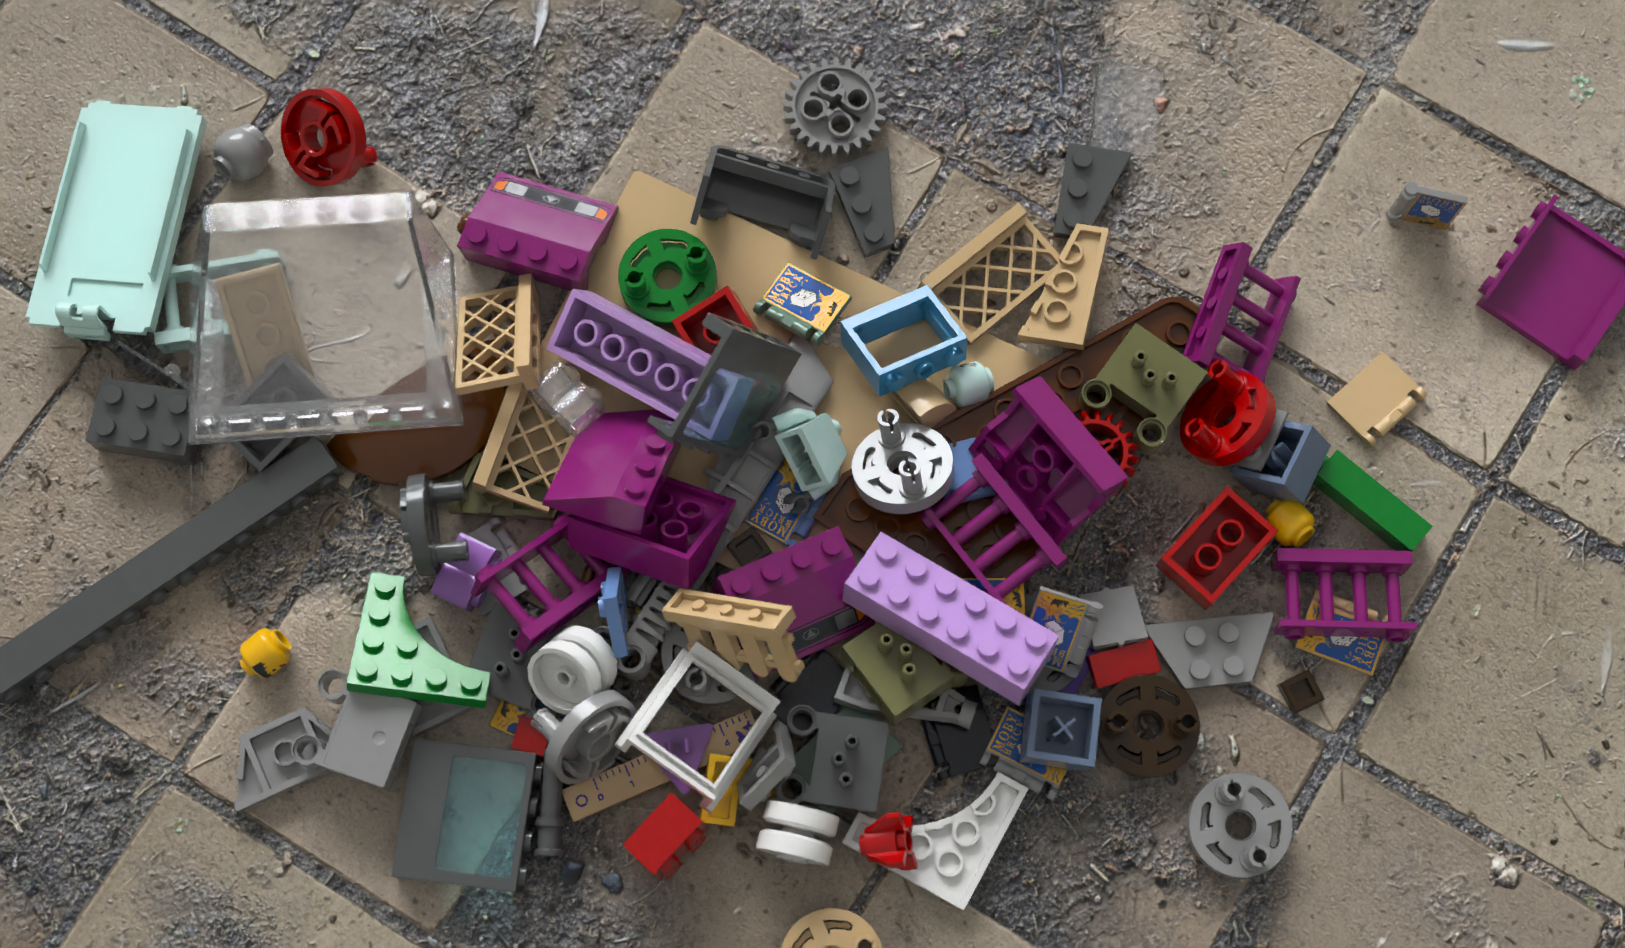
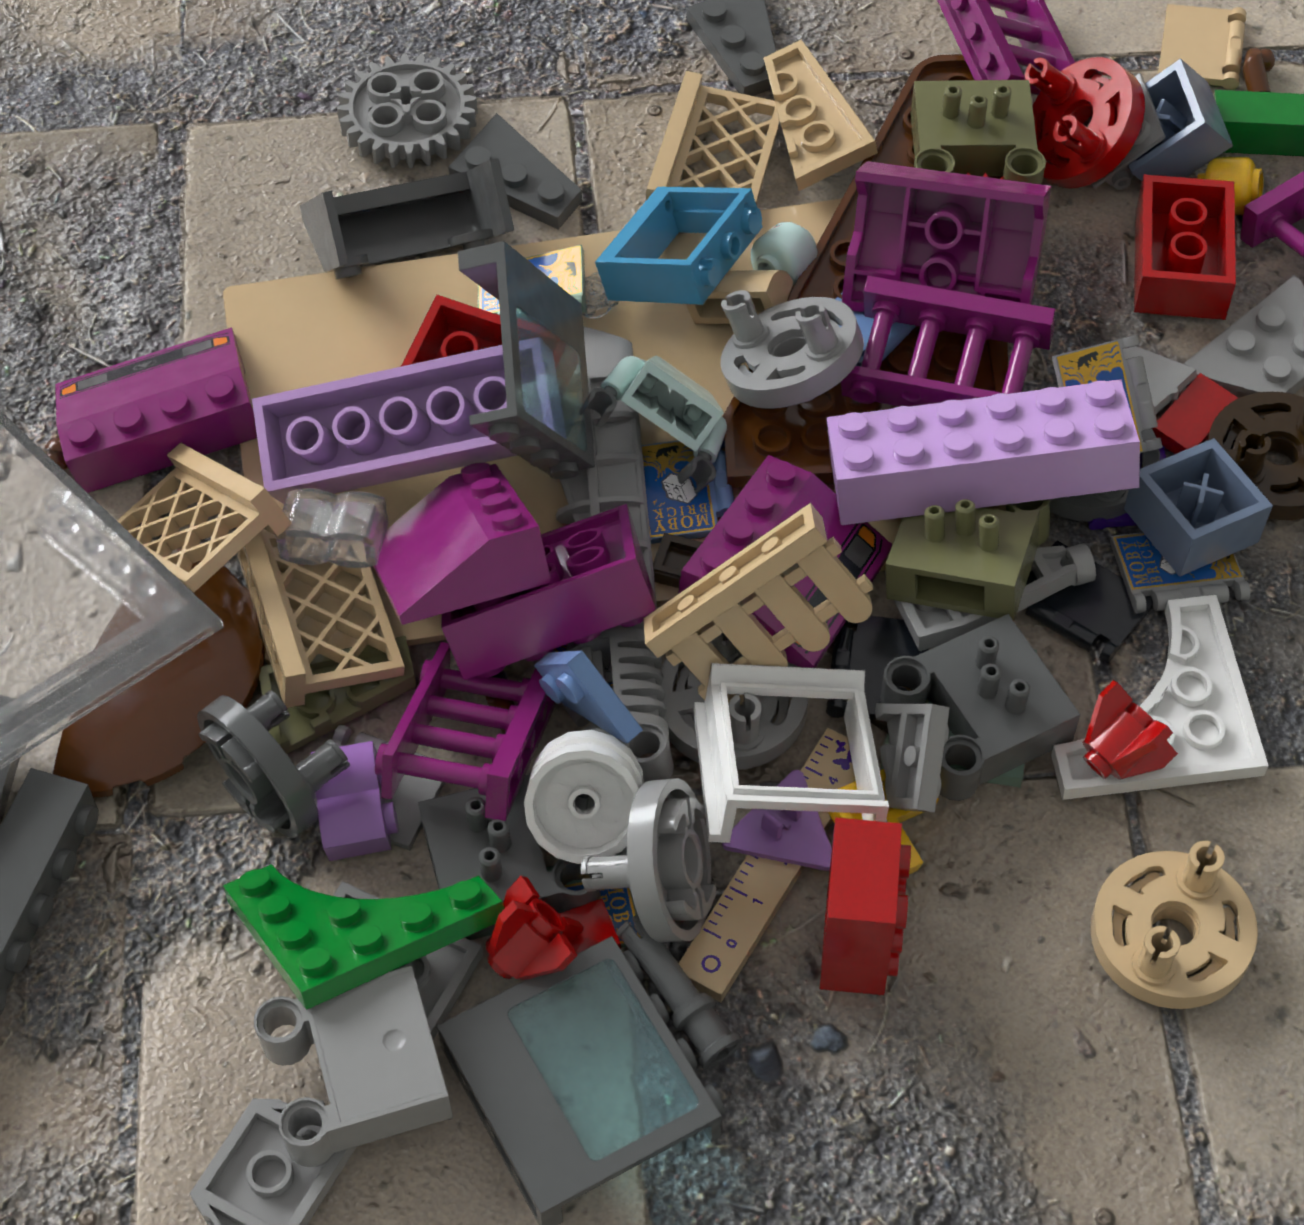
camera: 35 degrees left, 20 degrees down
yellow head [240,628,292,678] -> none
green piece [618,229,717,327] -> none
white wheel [756,800,840,866] -> none
none -> red brick [485,875,584,981]
none -> reddish brown arm [1243,48,1275,92]

